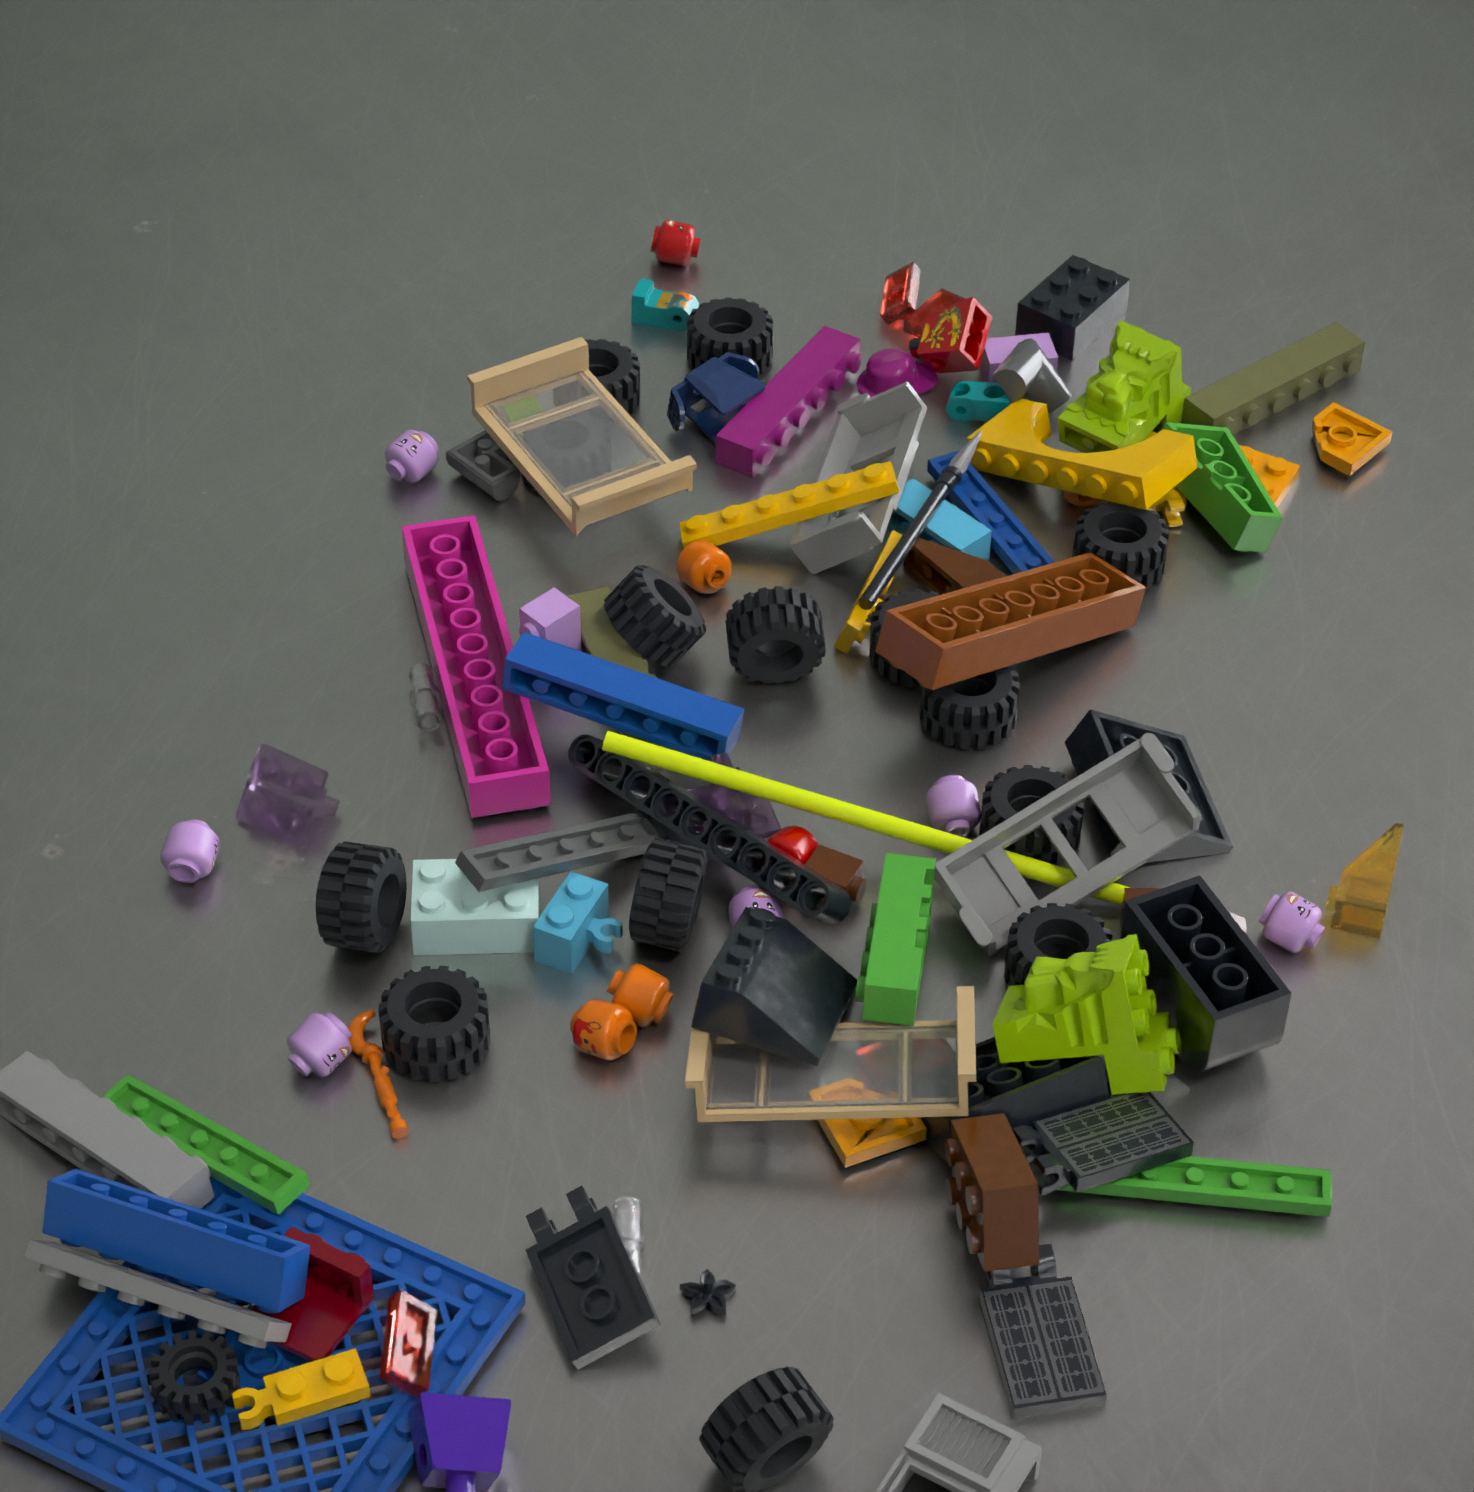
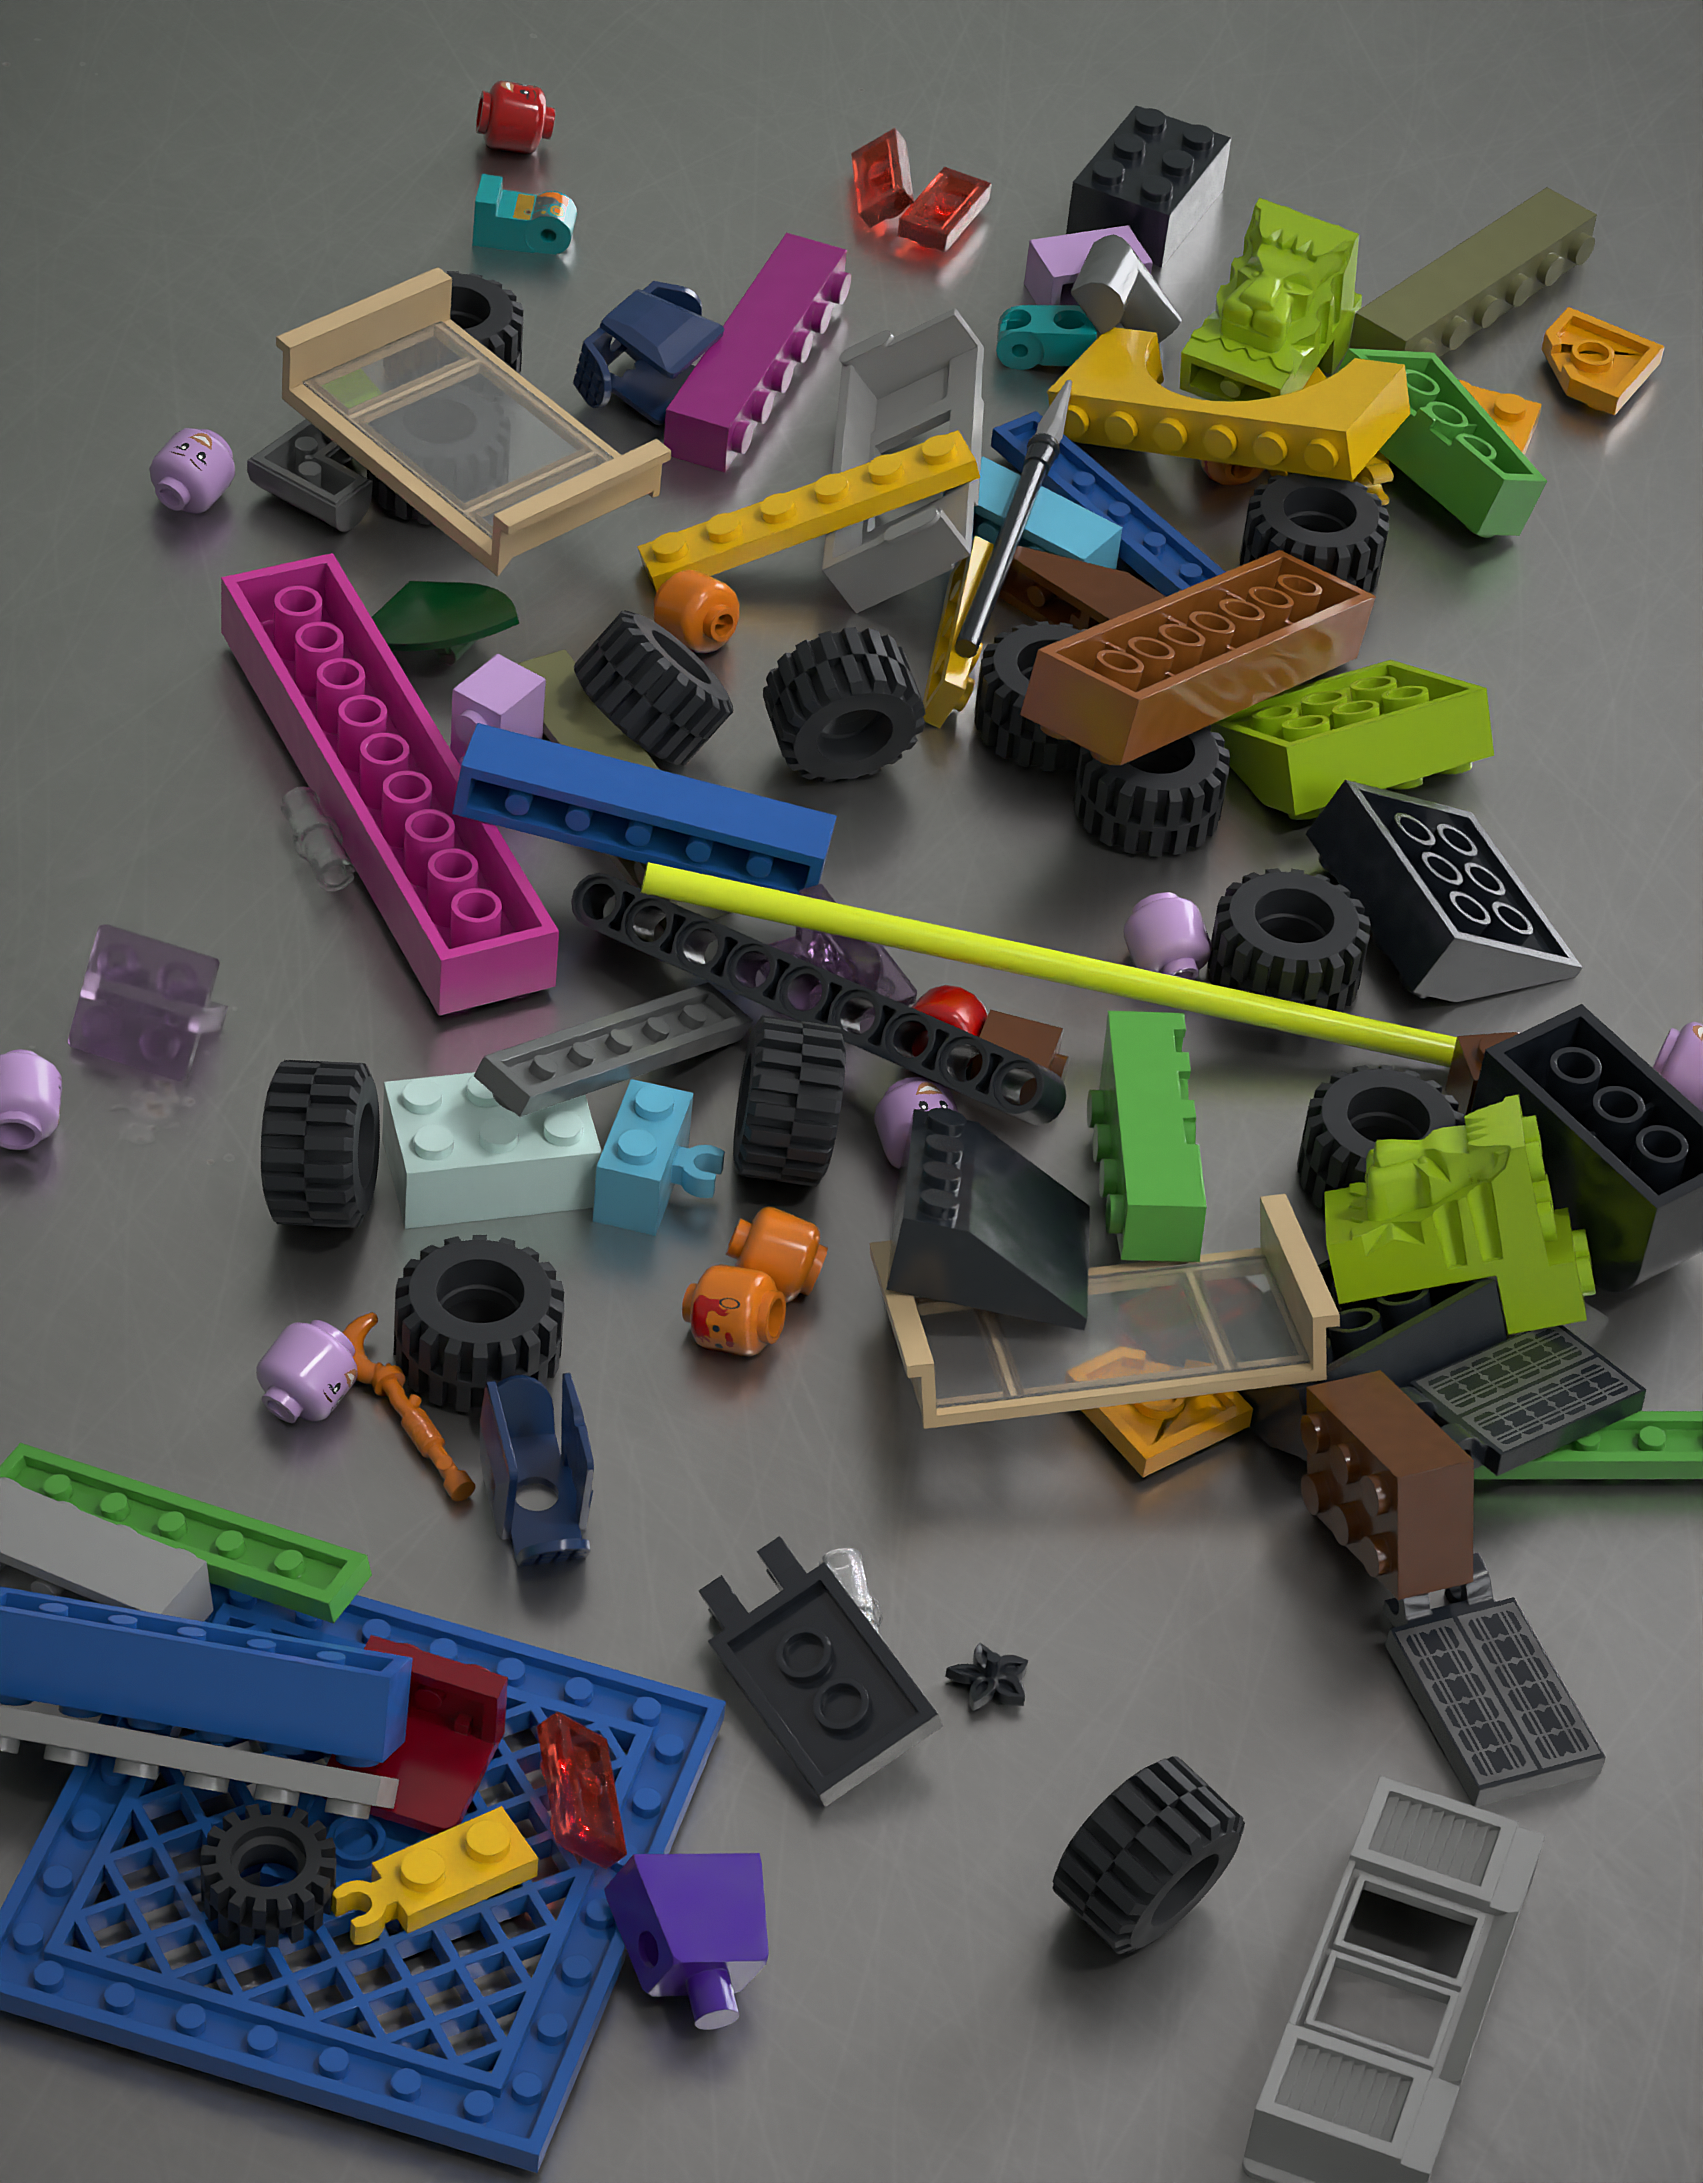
camera: 15 degrees left, 0 degrees up
black tyre [687,297,773,374] -> none
magenta piece [856,349,938,398] -> none
red torso [909,297,992,374] -> none
light grey piece [934,733,1201,958] -> none
none -> dark green shield [371,581,520,665]
none -> dark blue piece [480,1373,594,1567]
none -> lime slope [1210,660,1494,820]

